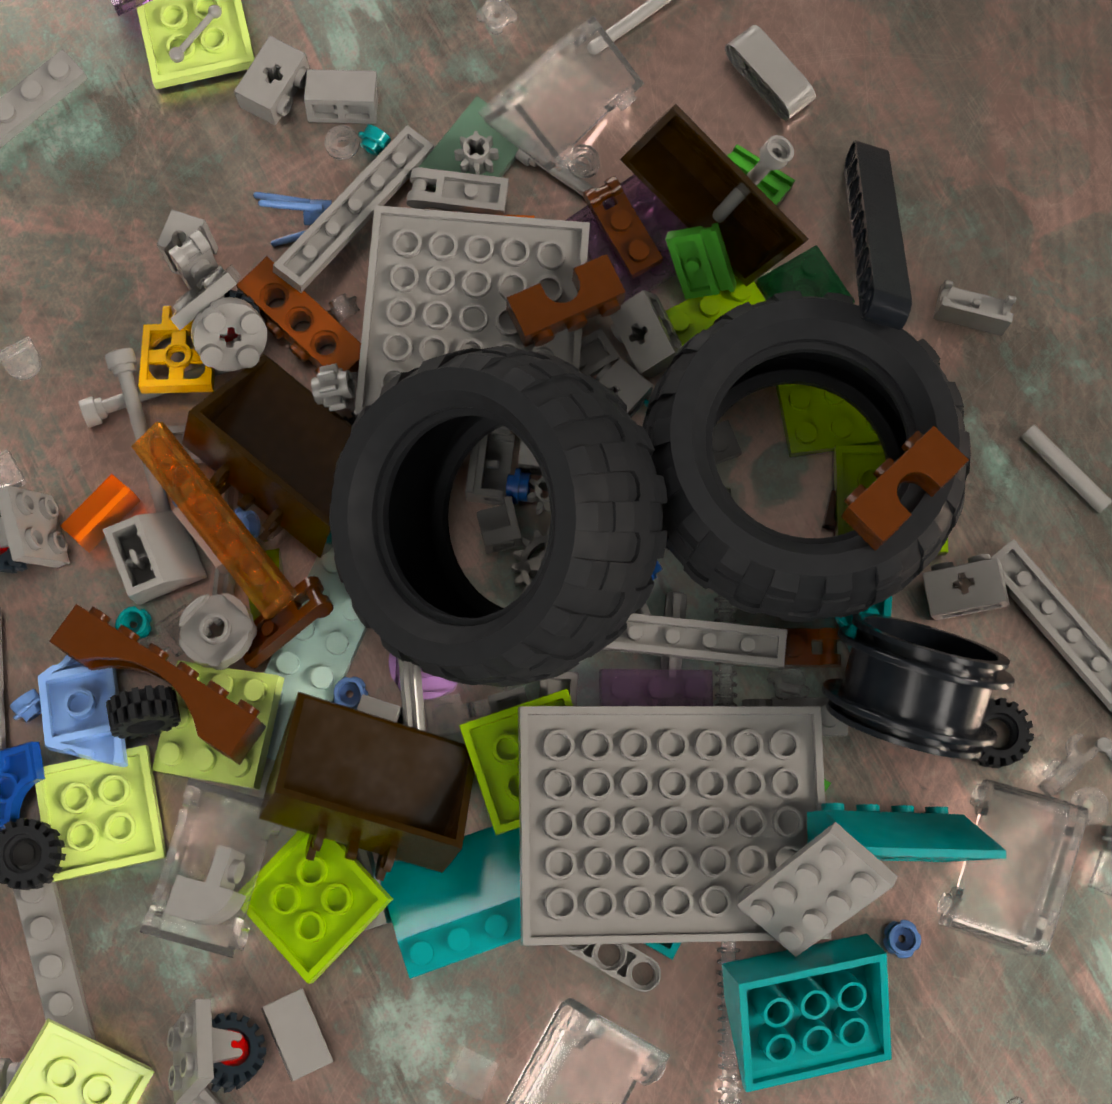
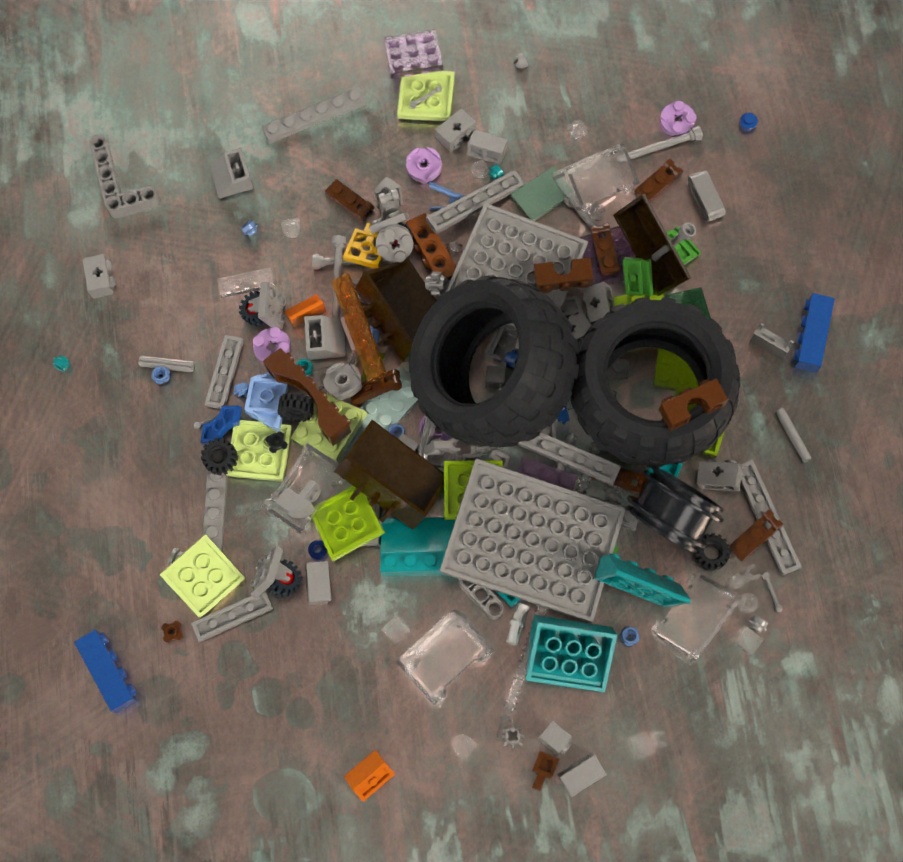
camera: 25 degrees right, 5 degrees down
light grey plate [406,167,509,216] -> none
light grey gear [454,131,499,175] -> none
light grey plate [737,822,898,957] -> none
black beam [844,140,912,330] -> none
none -> lavender plate [253,327,291,363]
none -> black plate [266,432,288,453]
none -> clear blue plate [308,540,328,560]
none -> reddish brown plate [325,179,375,221]
none -> lavender plate [406,147,442,184]
none -> light grey plate [424,438,460,455]
none -> white pin [506,603,529,645]
none -> reddish brown plate [634,159,683,202]
none -> reddish brown plate [730,510,784,562]
none -> blue brick [793,293,835,373]

